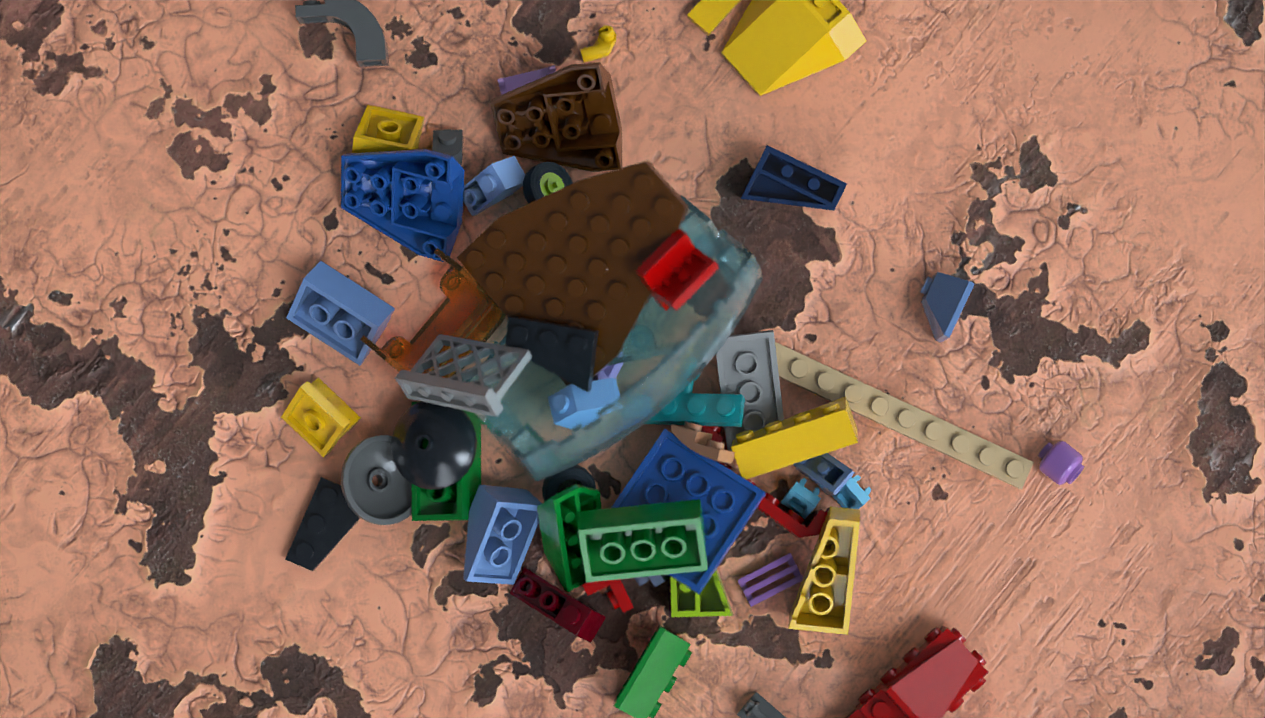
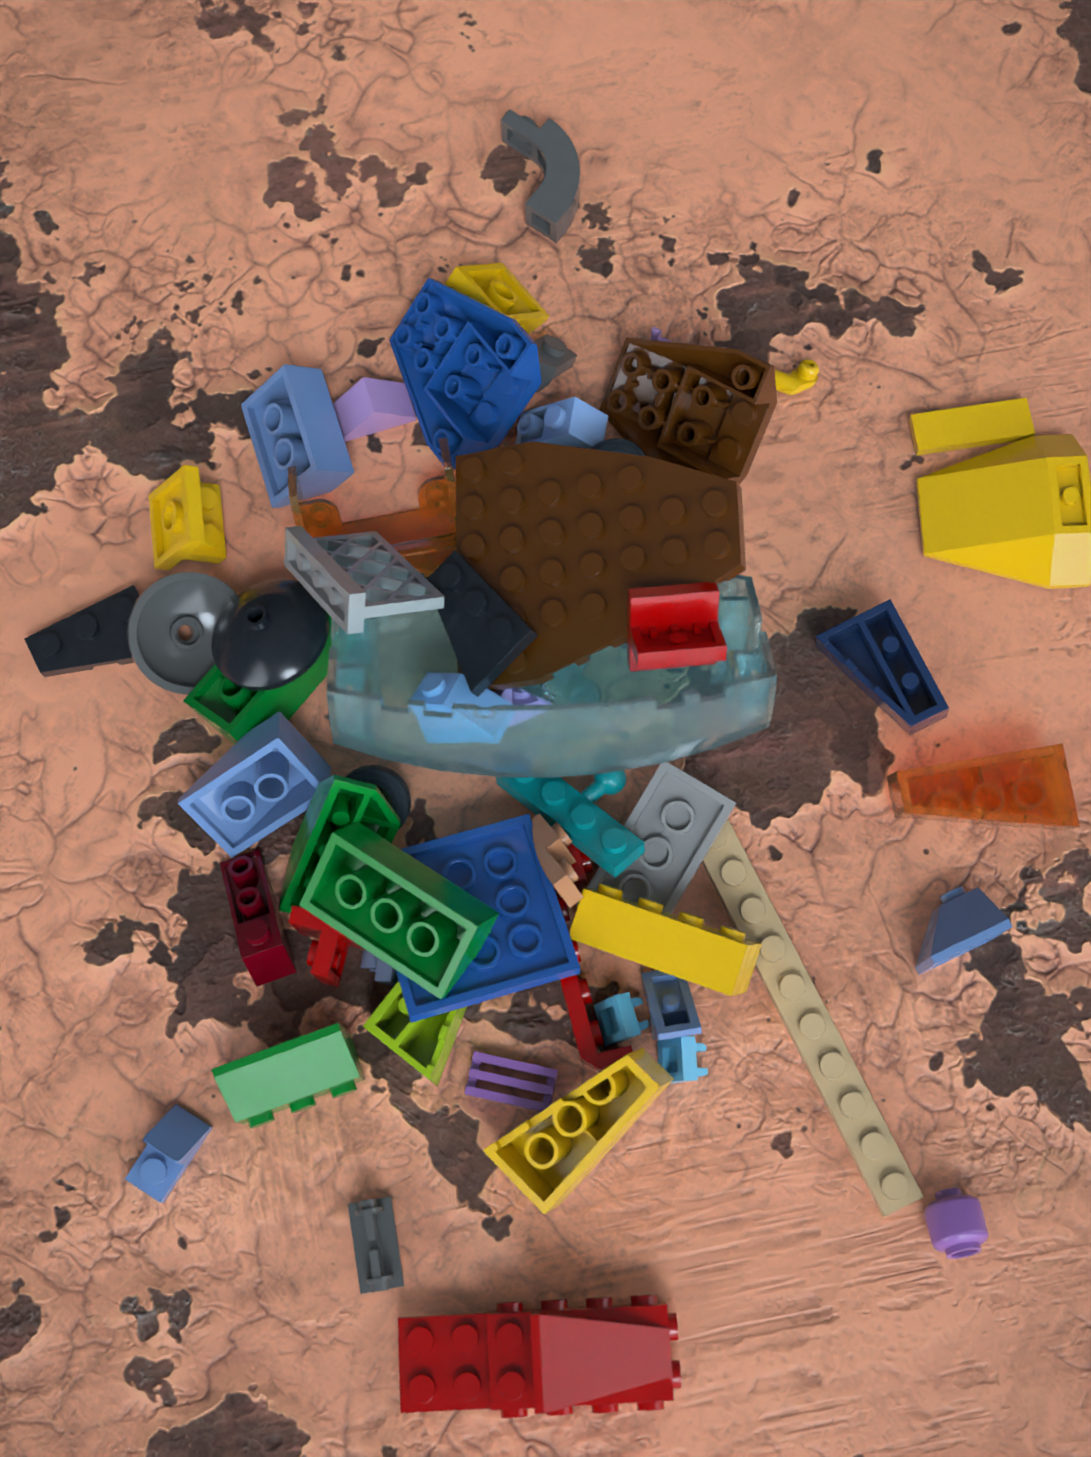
camera: 50 degrees right, 10 degrees down
none -> lavender slope [333,377,417,442]
none -> clear orange wedge [886,743,1080,831]

